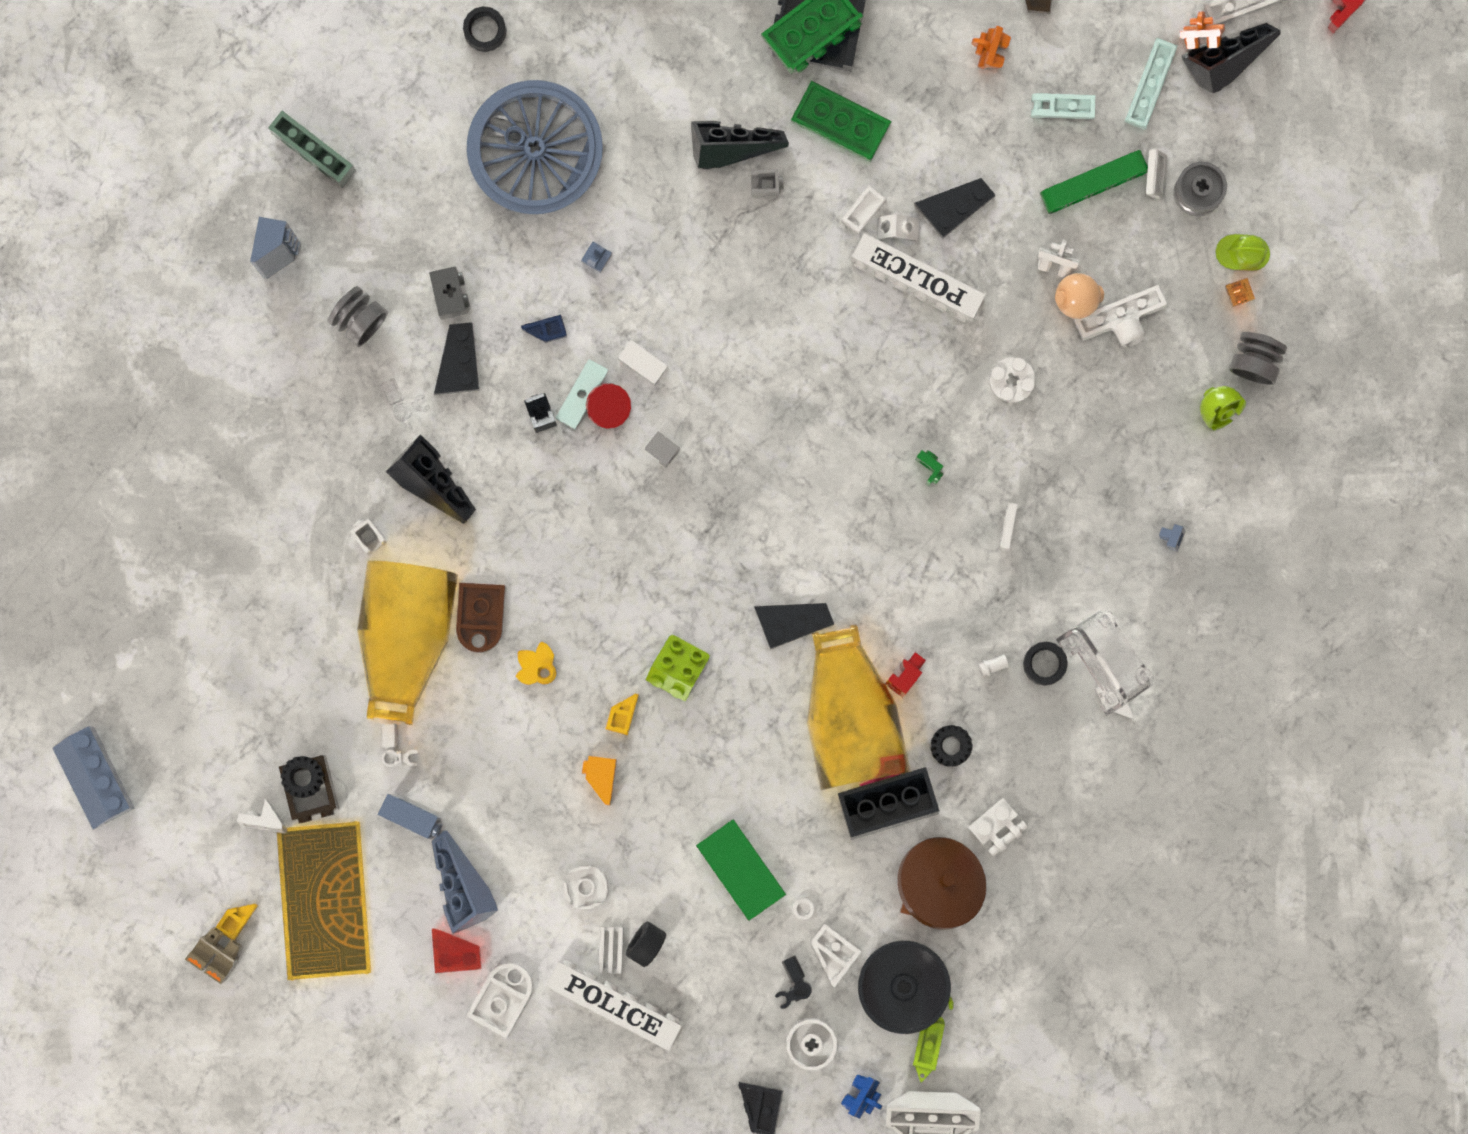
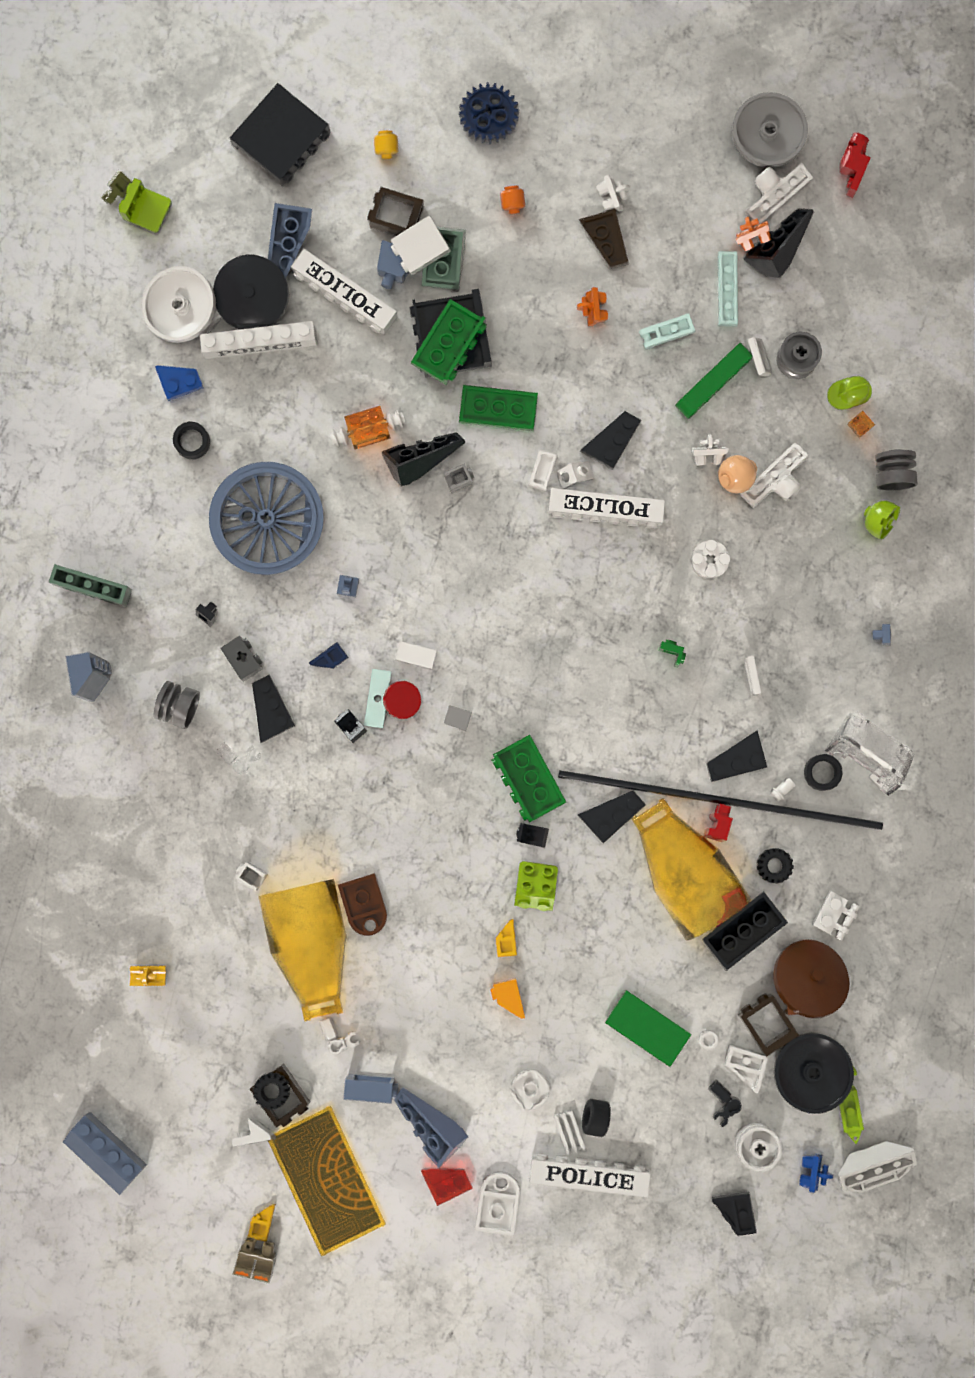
camera: 20 degrees left, 0 degrees up
black wedge [386,434,476,524] -> none
yellow plate [515,642,556,685] -> none
none -> yellow hips [130,966,166,986]
none -> black tile [196,602,217,627]
none -> clear orange plate [330,406,405,450]
none -> green bracket [491,735,567,823]
none -> black bracket [516,823,549,848]
none -> black piece [558,770,883,830]
none -> black wing [706,730,767,782]
none -> dark brown window [738,993,799,1057]

